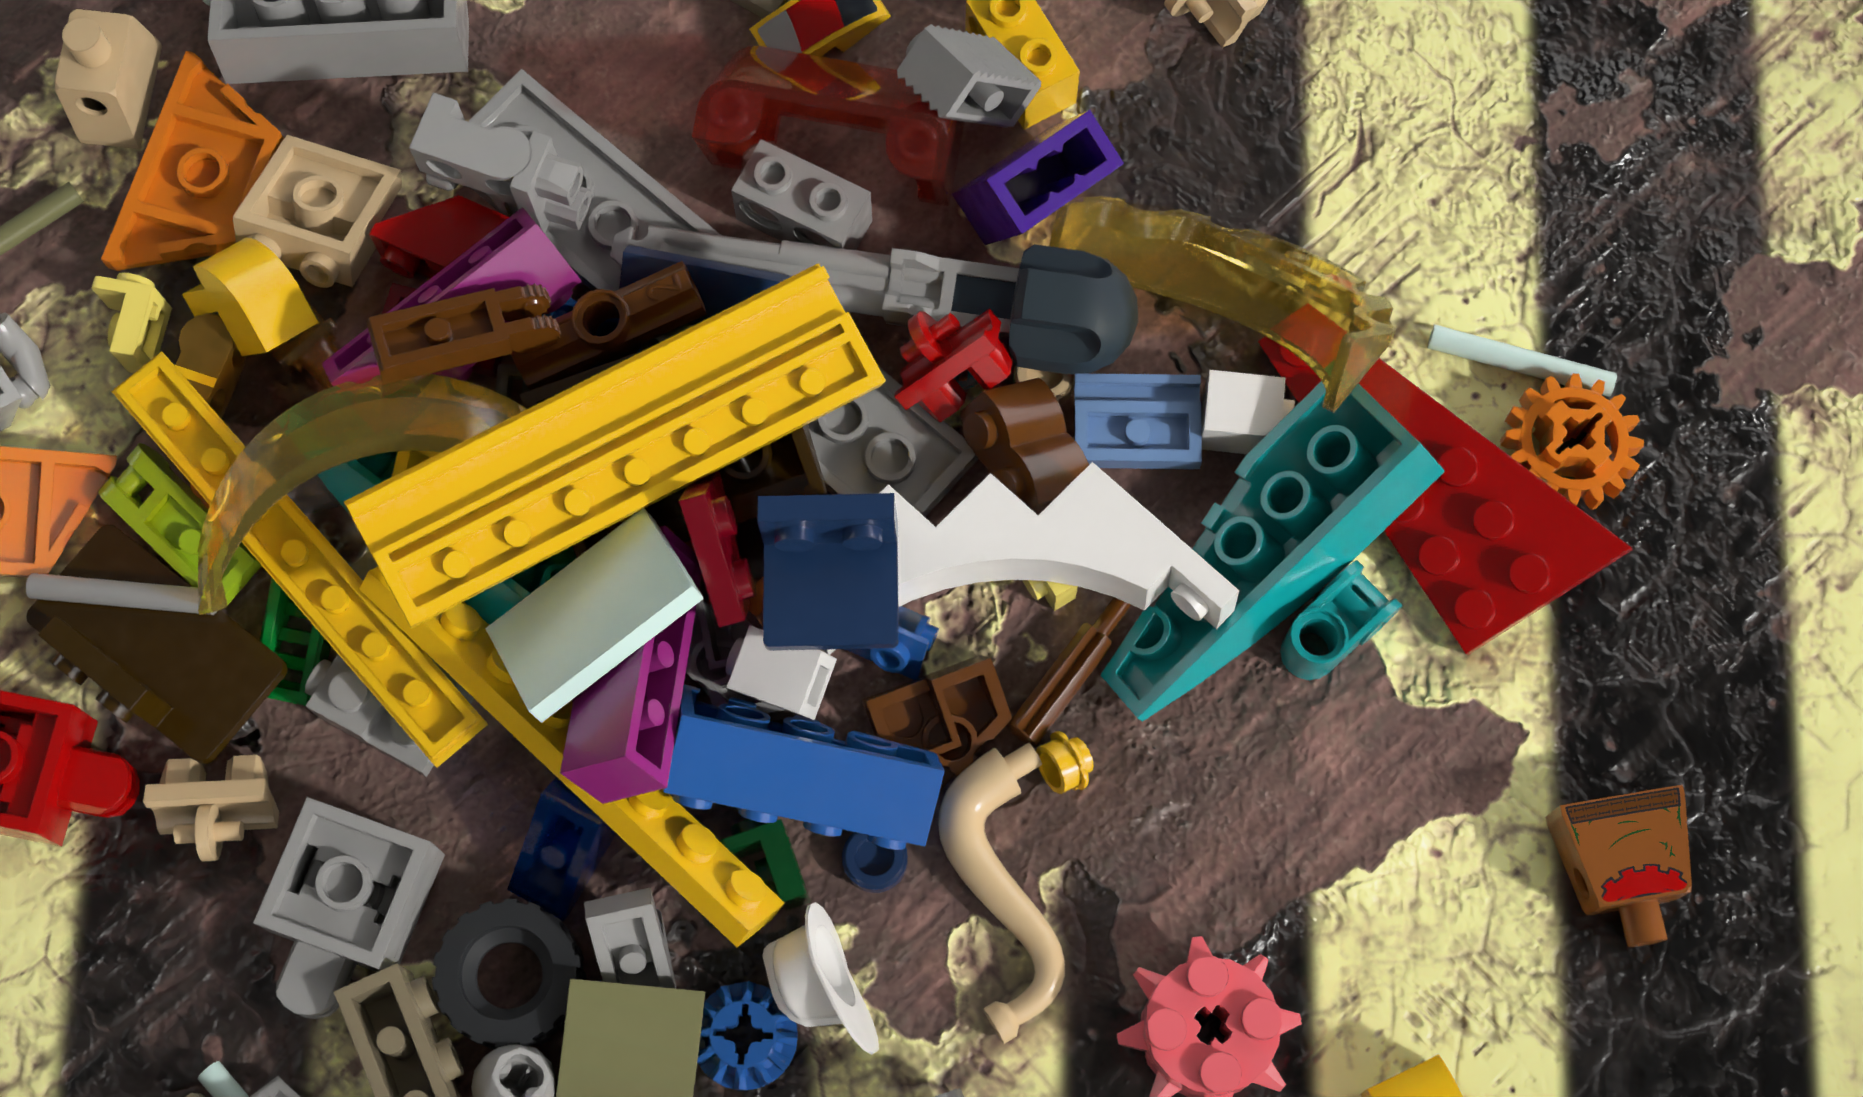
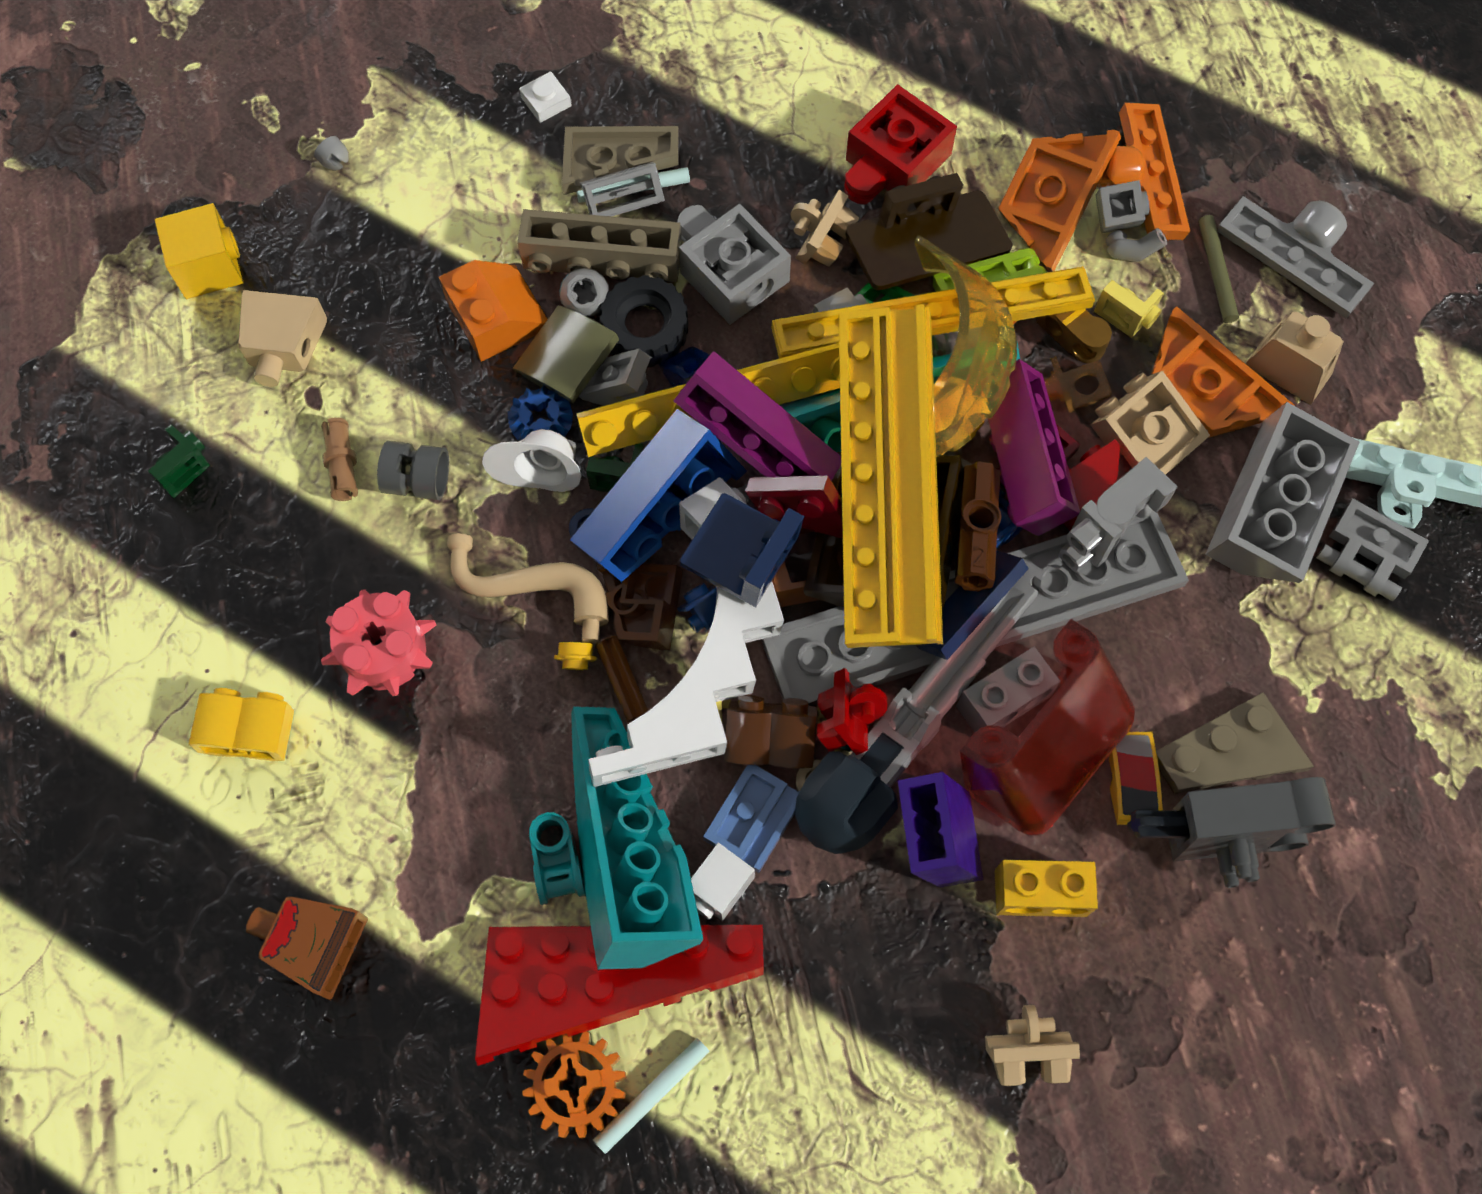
camera: 120 degrees right, 5 degrees down
light grey bar [26,573,220,615] -> none
yellow brick [182,238,319,356] -> none
reddish brown hinge [366,283,561,385] -> none
light aqua tile [485,509,704,723] -> none
light grey brick [897,24,1041,128] -> none
clear yellow windscreen [1049,196,1397,413] -> none

